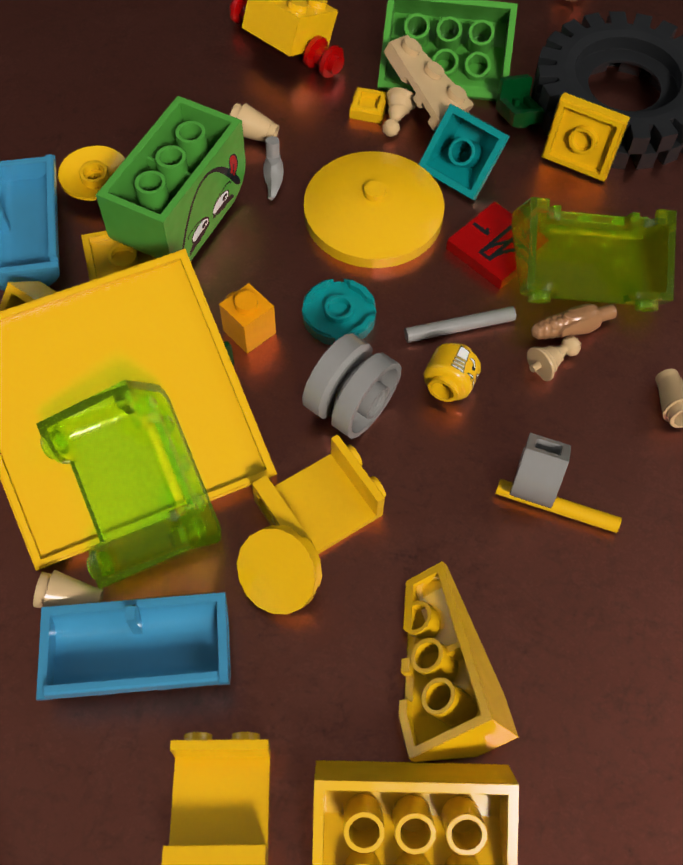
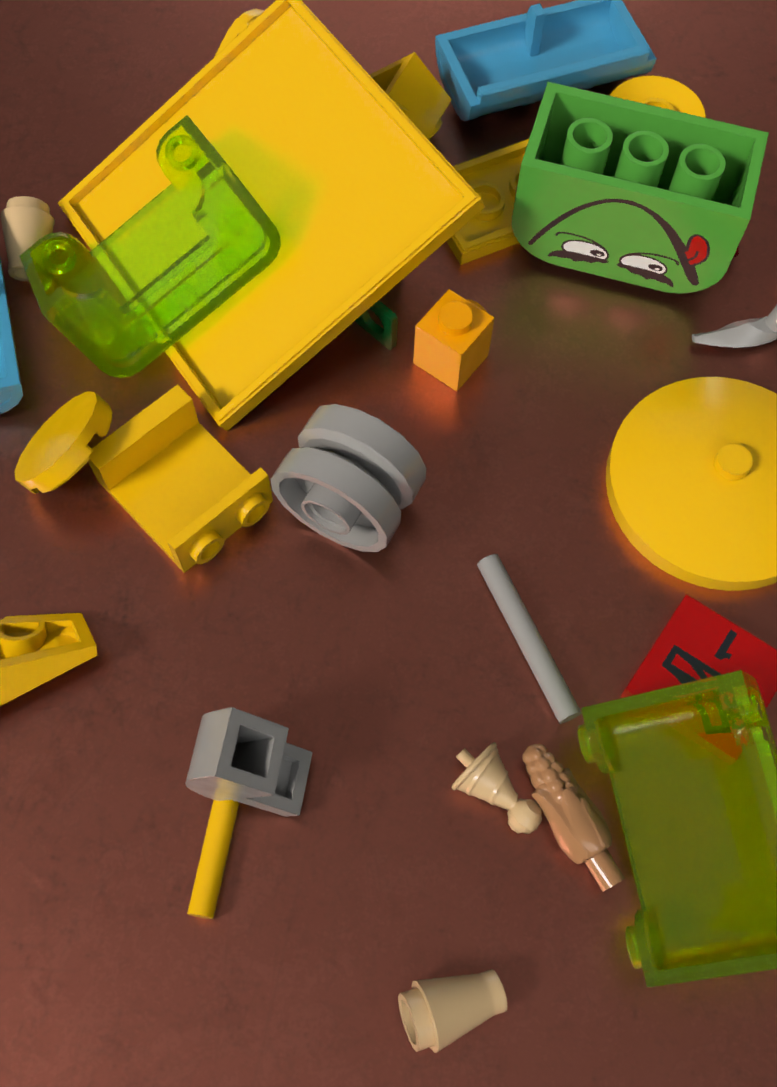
camera: 80 degrees right, 5 degrees up
teal tile [302,279,376,345] -> none
yellow head [423,343,481,402] -> none

